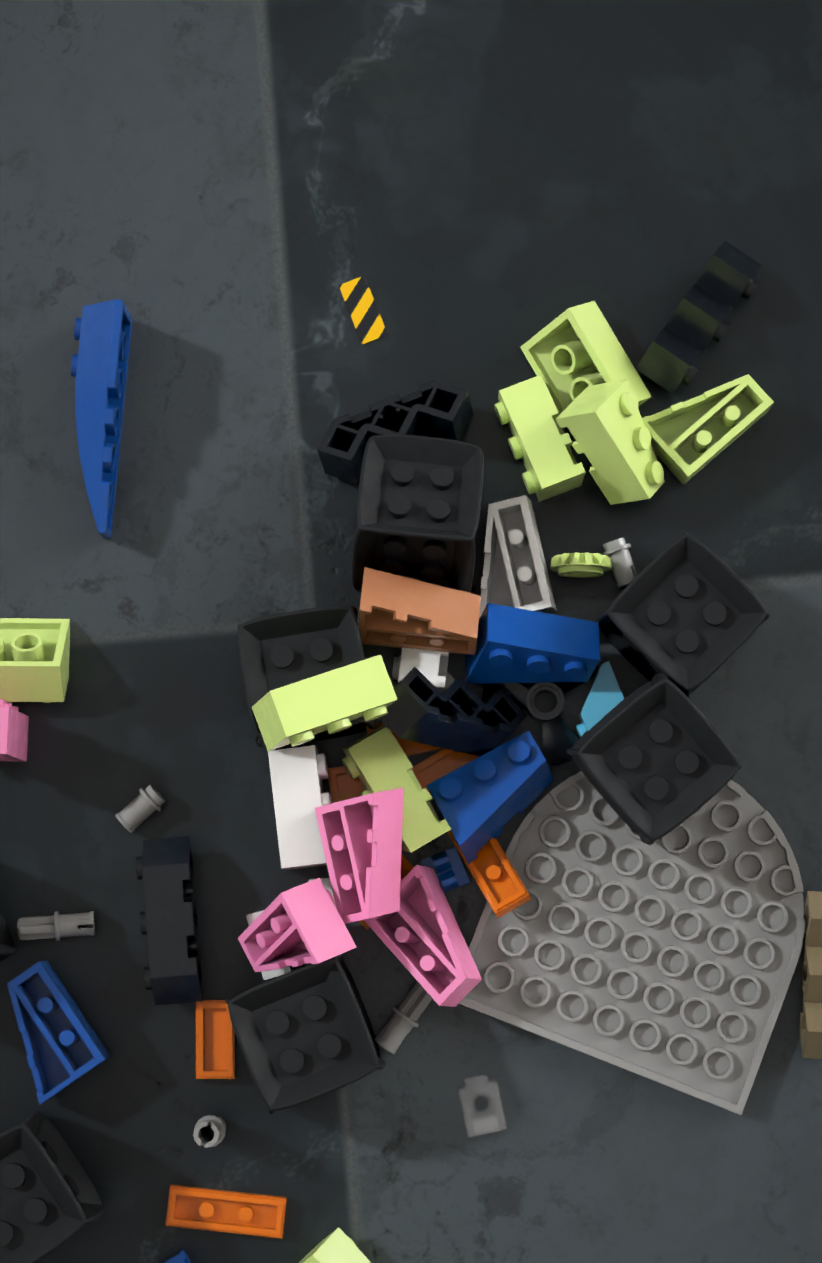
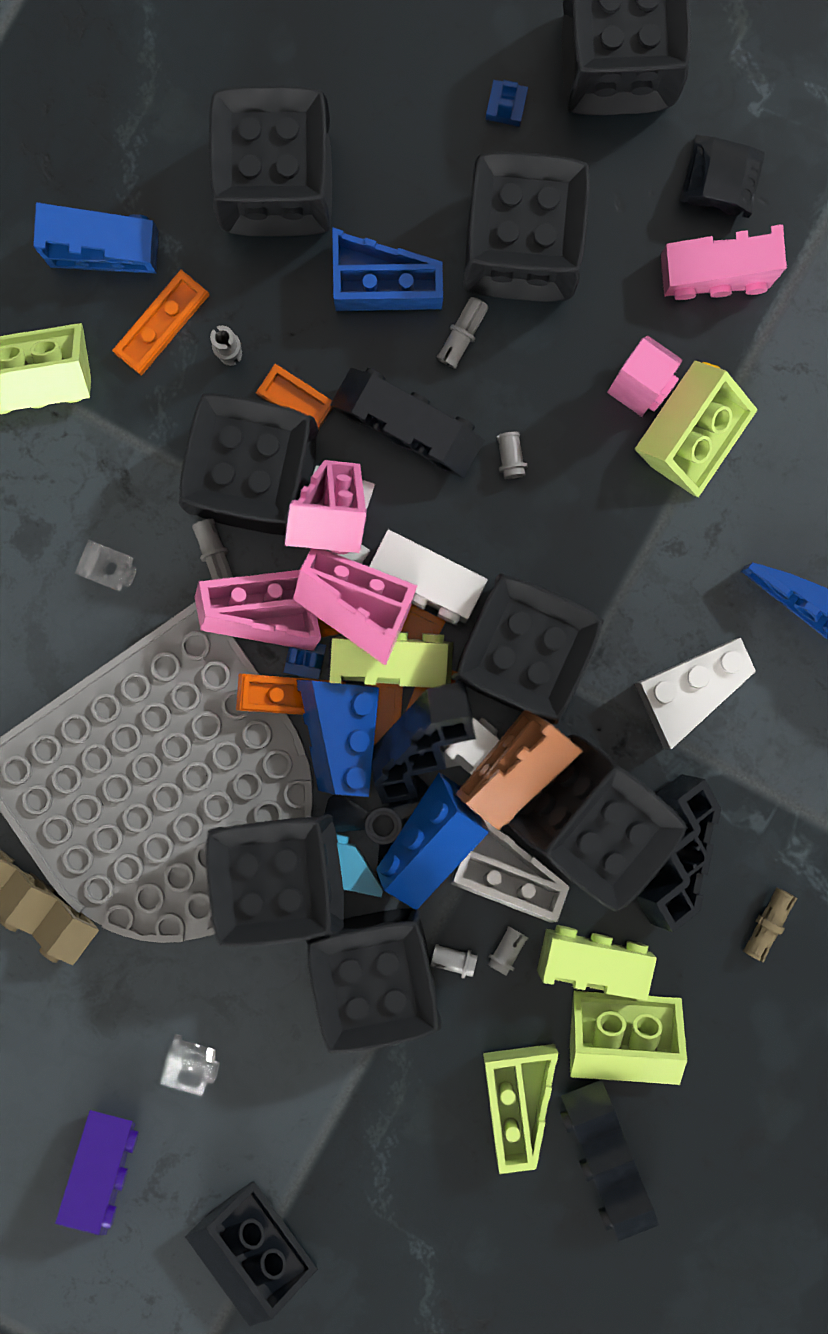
camera: 115 degrees right, 5 degrees up
yellowish green wedge [252,654,398,752] -> none
sticker [339,276,388,344] -> none
yellowish green gear [550,552,611,578] -> none
yellowish green wedge [555,379,665,505] -> none
none -> light grey pin [488,926,528,976]
none -> white wedge [635,638,756,750]
none -> dark tan pin [743,887,798,962]

